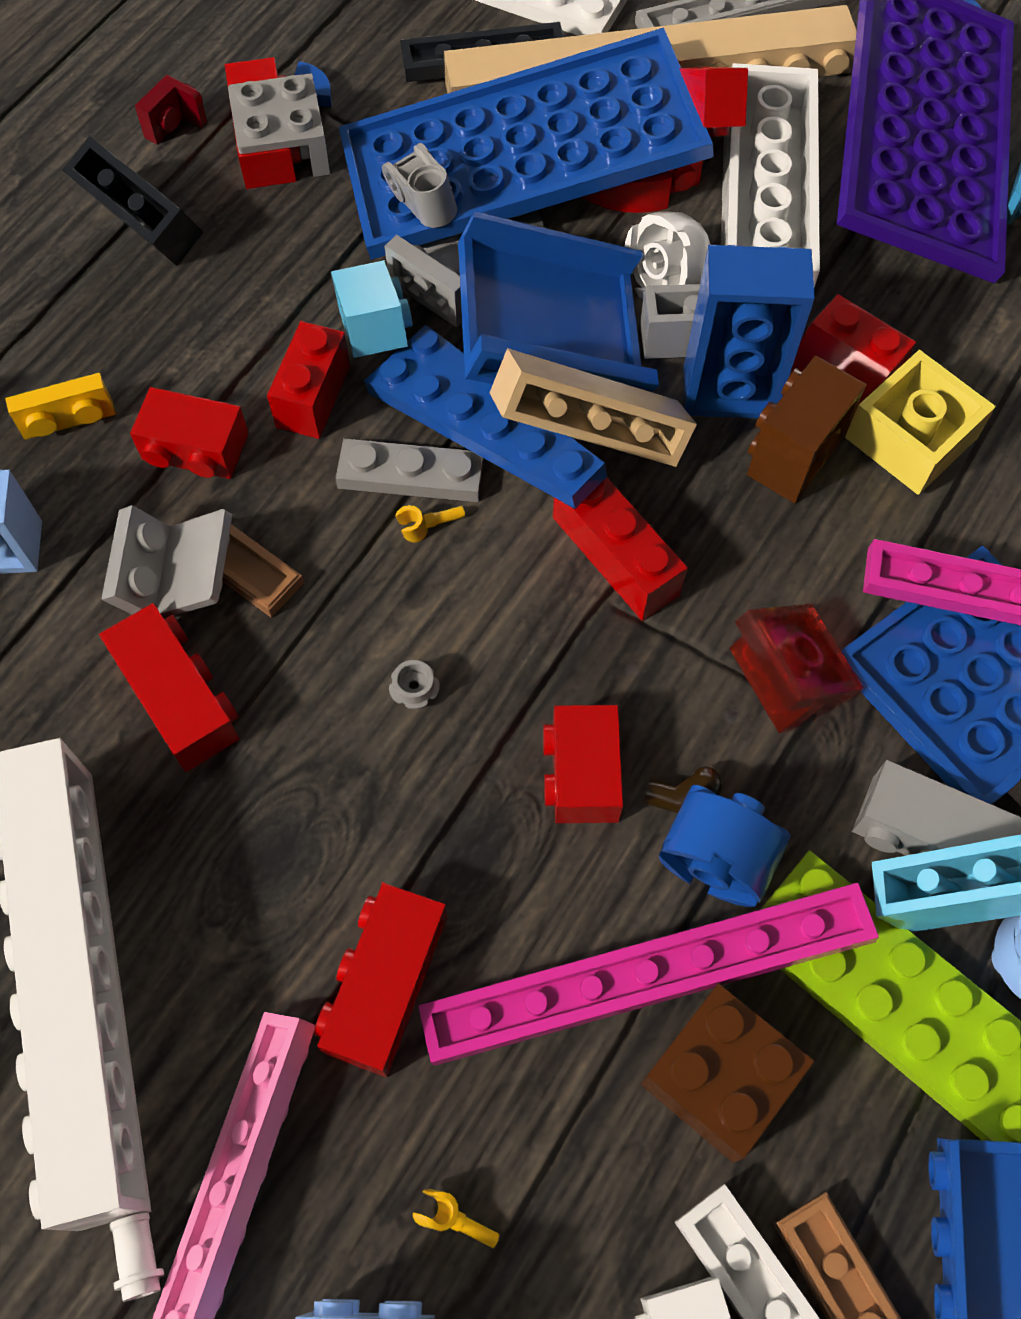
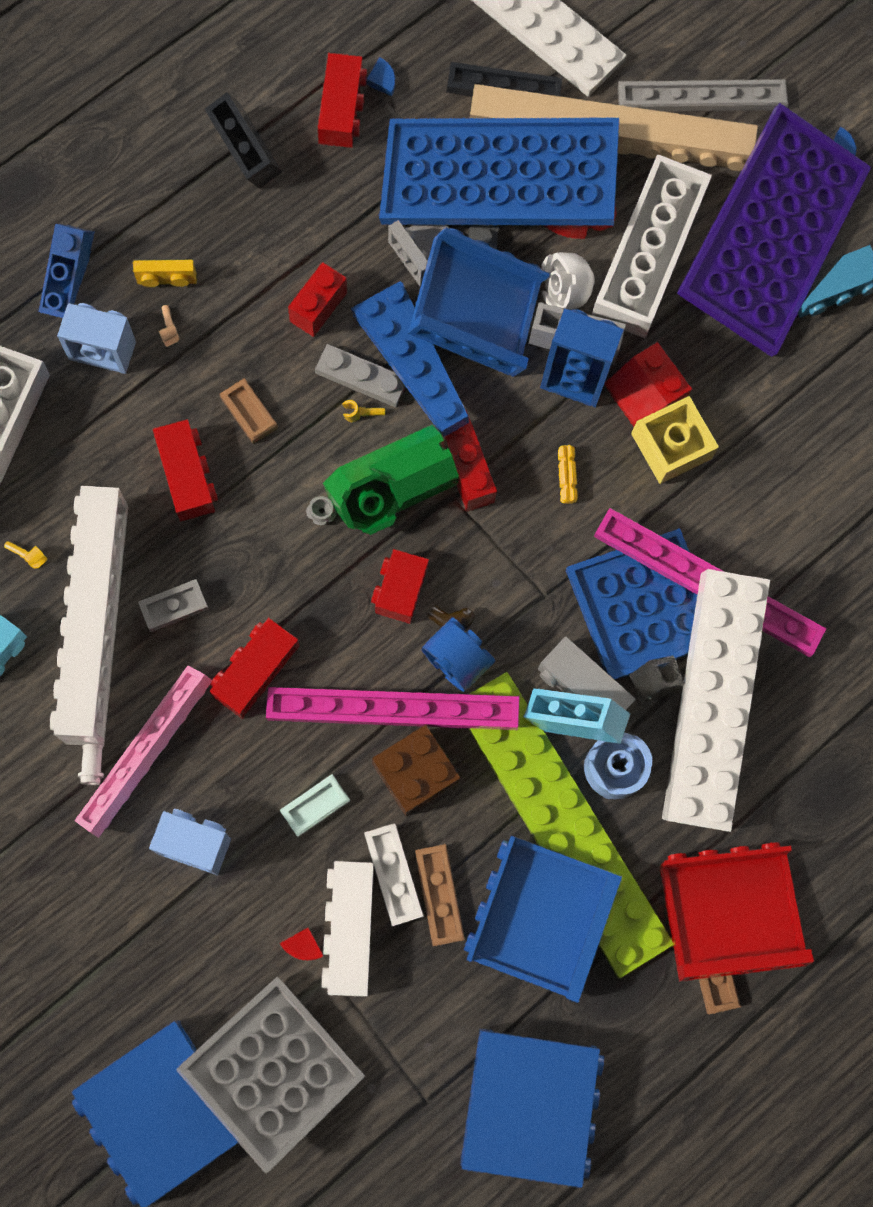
camera: 10 degrees right, 10 degrees up
light grey bracket [101,505,232,618] -> none
red brick [130,387,249,479] -> none
dark red bracket [135,74,207,145] -> none
light grey bracket [228,73,330,177] -> none
medium azure brick [331,260,412,358] -> none
light grey piece [382,143,457,228] -> none
yellow hand [413,1189,499,1248] -> none
tan brick [490,348,697,467] -> none
red brick [679,66,748,137] -> none
clear red bracket [729,604,864,733] -> none
reddish brown brick [747,355,866,504] -> none
none -> light grey plate [138,579,209,632]
none -> light nougat hand [159,305,179,347]
none -> light aqua tile [280,774,350,837]
none -> green brick [323,425,459,535]
none -> yellow axle [558,445,578,504]

